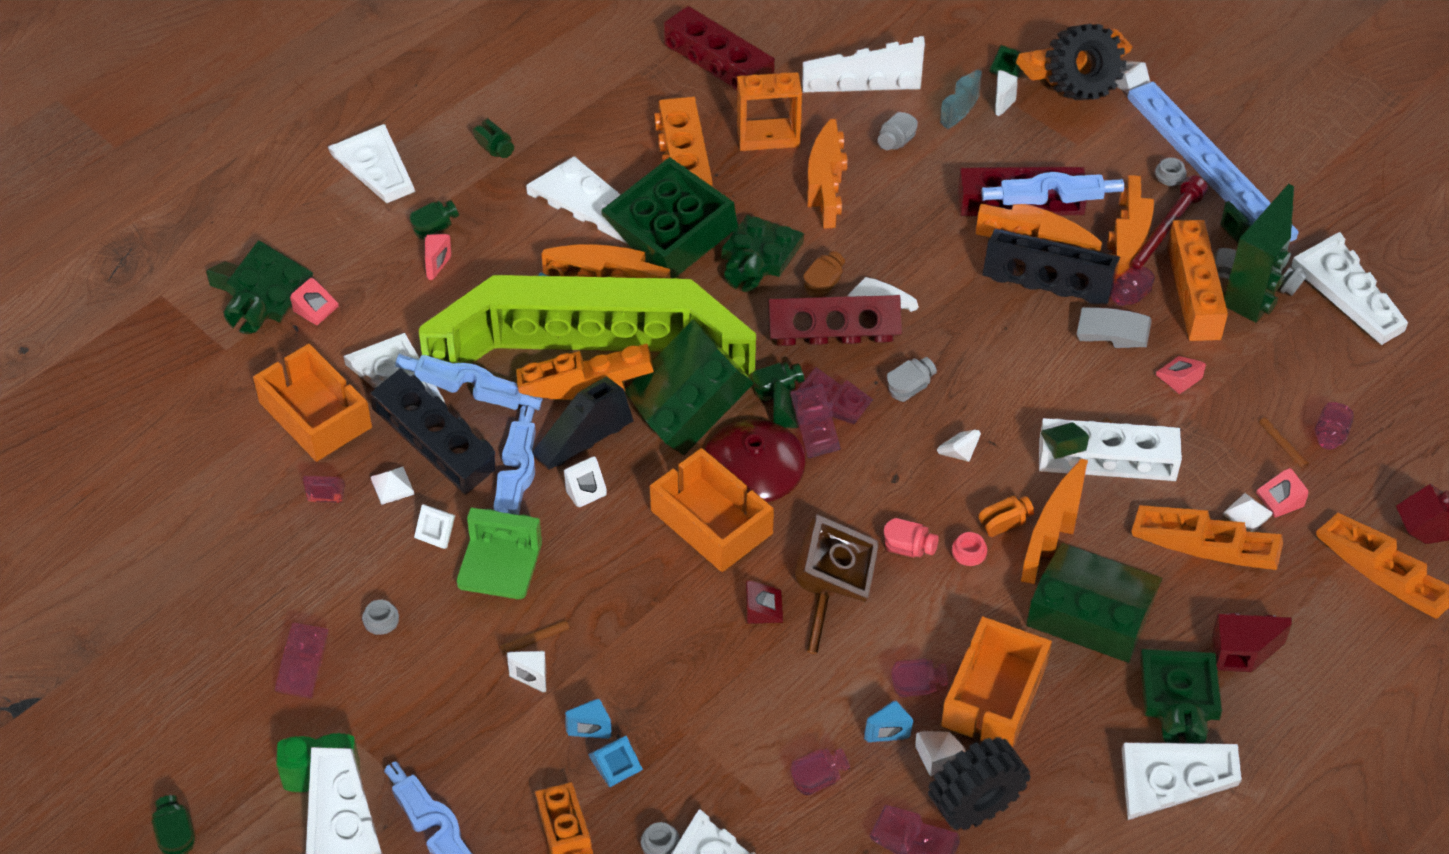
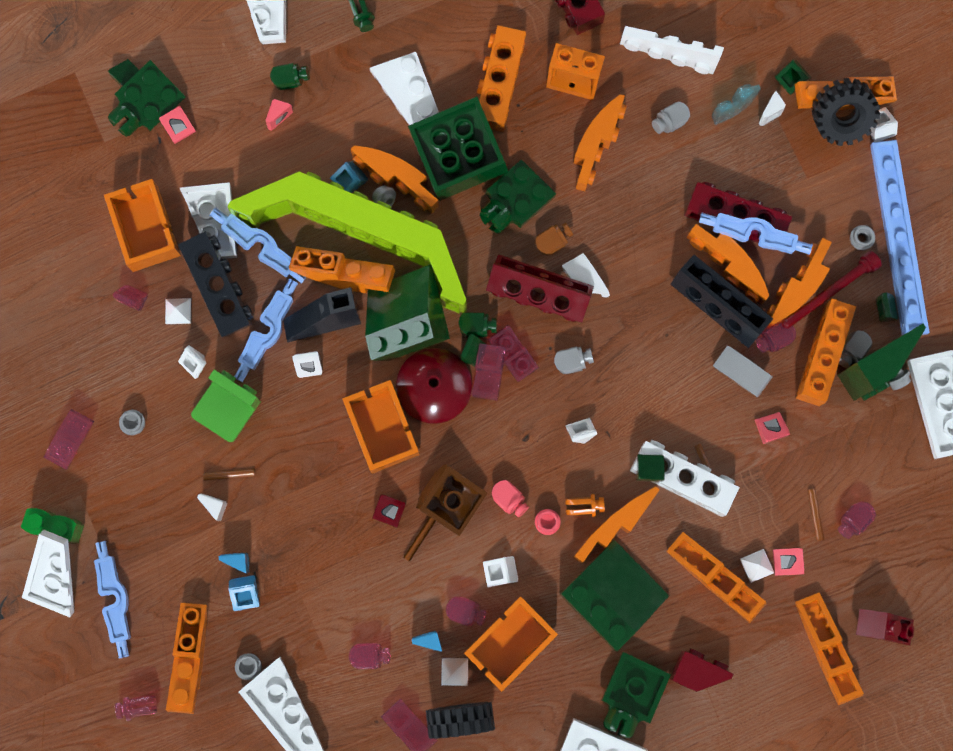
camera: 20 degrees right, 30 degrees up
none -> white slope [483,556,518,587]

